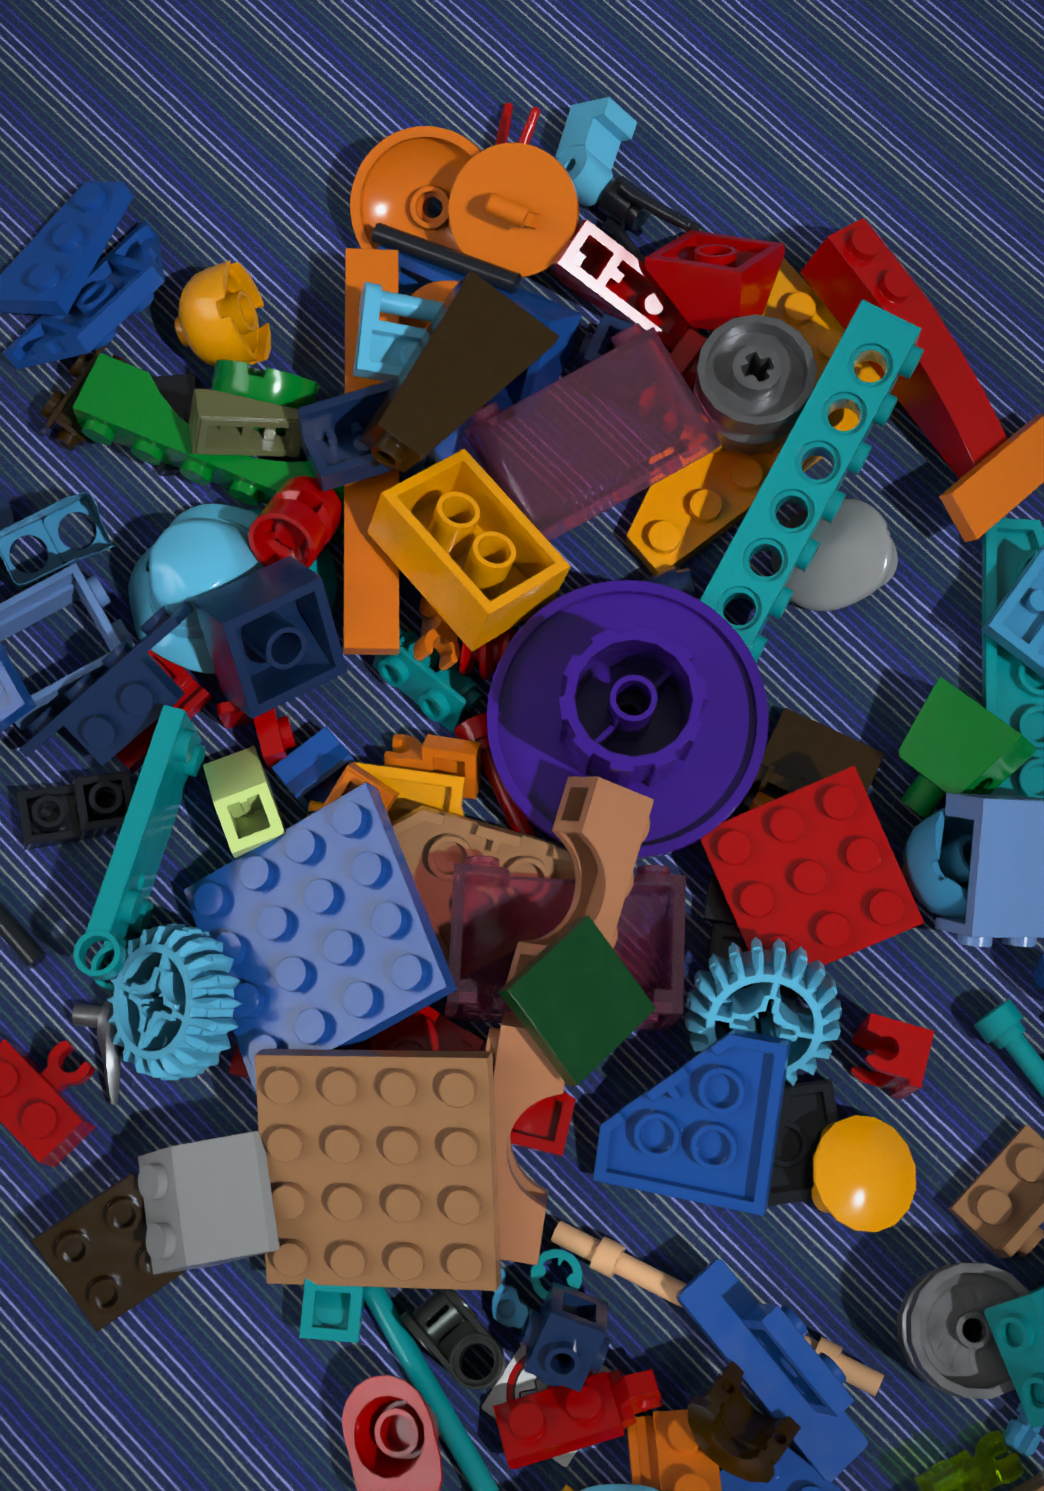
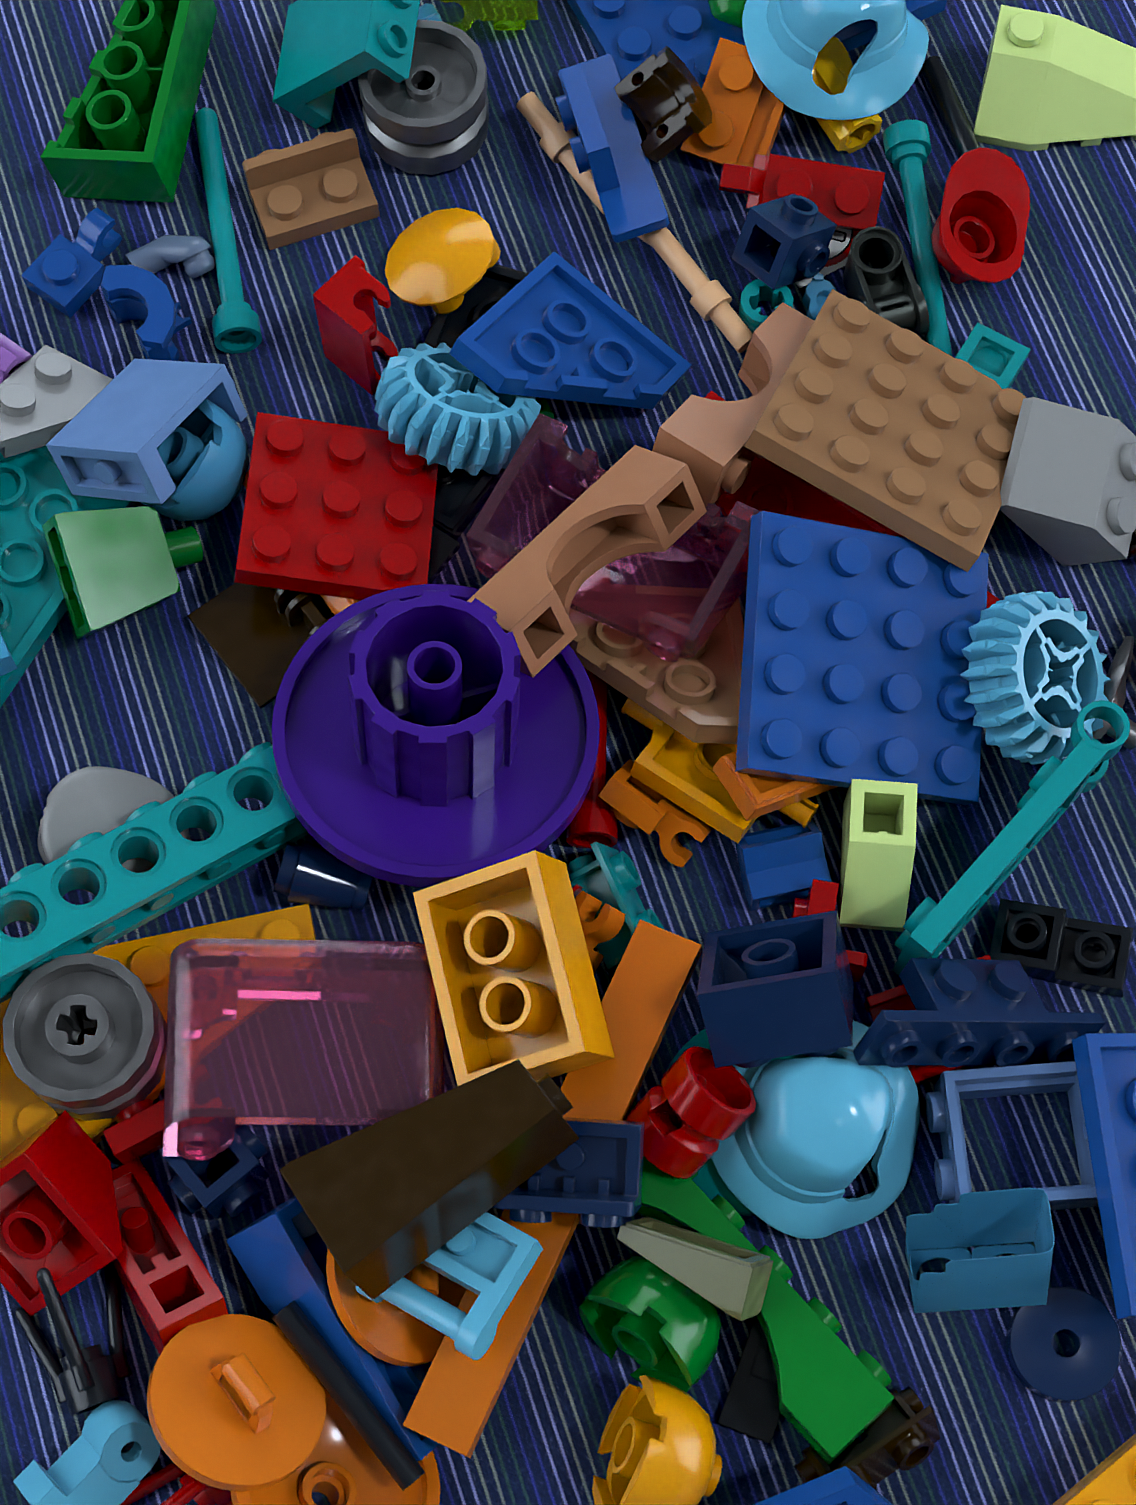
camera: 155 degrees left, 5 degrees down
dark green tile [498,915,656,1086] -> none

